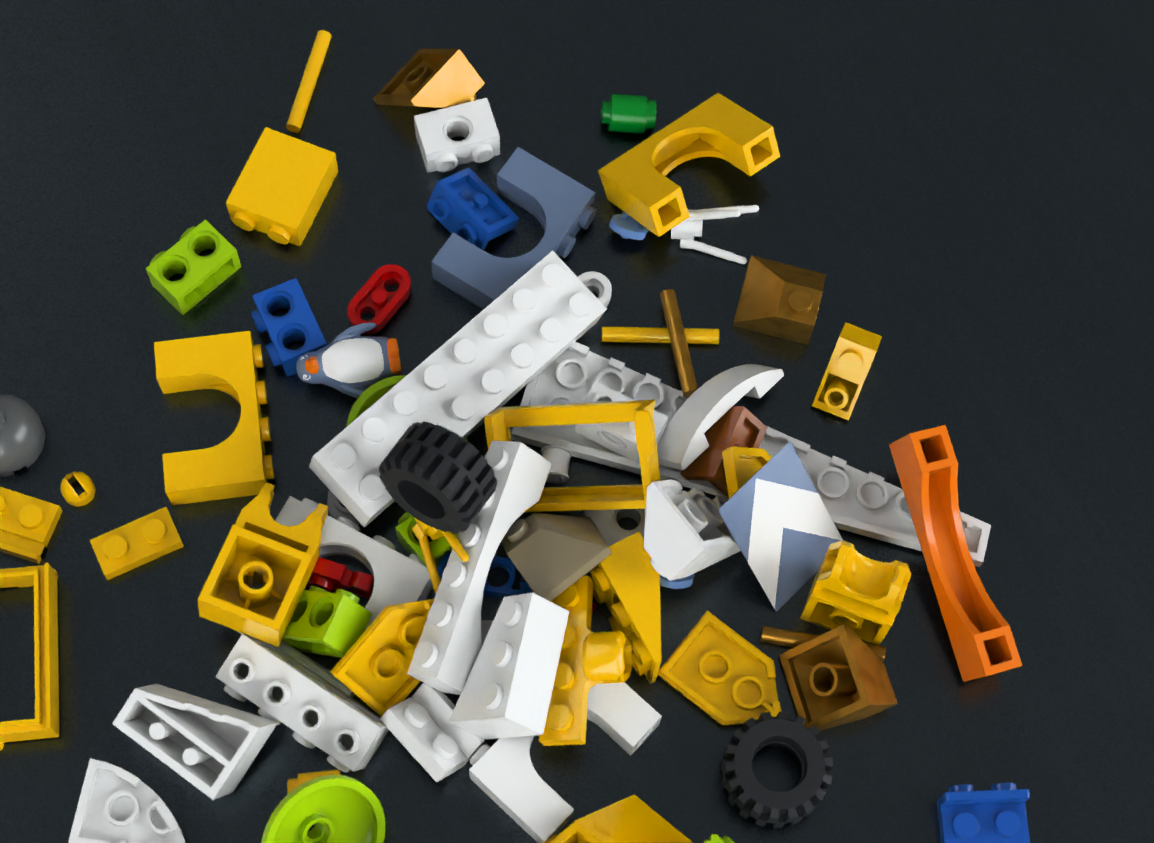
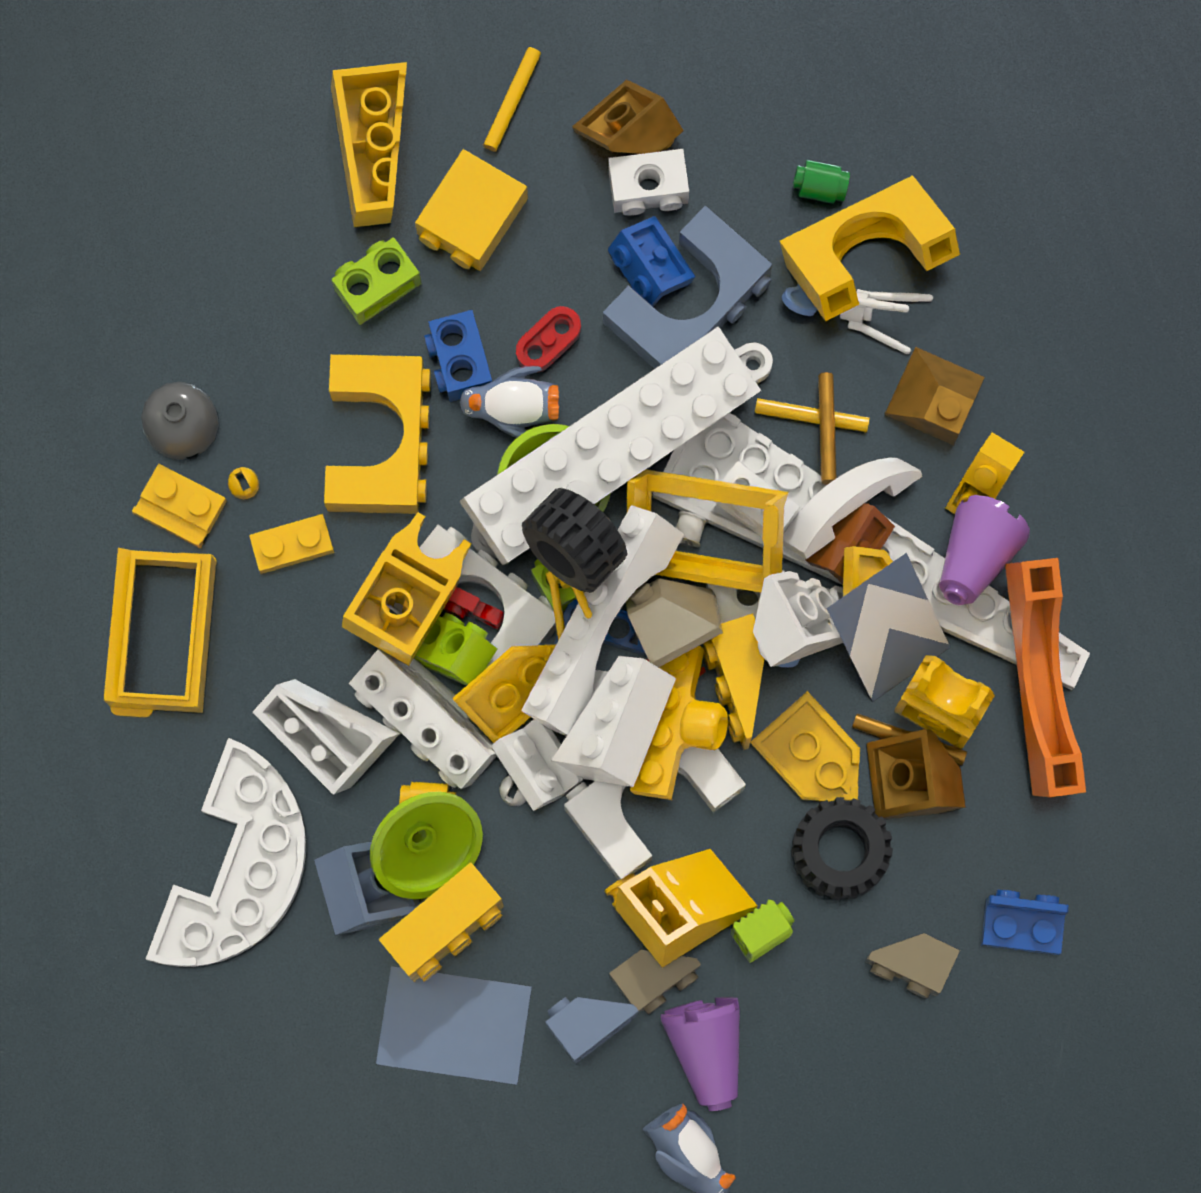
camera: 15 degrees right, 10 degrees up
none -> yellow wedge [331,62,407,227]
none -> white hinge [499,775,527,806]
none -> medium lavender cone [939,495,1030,605]

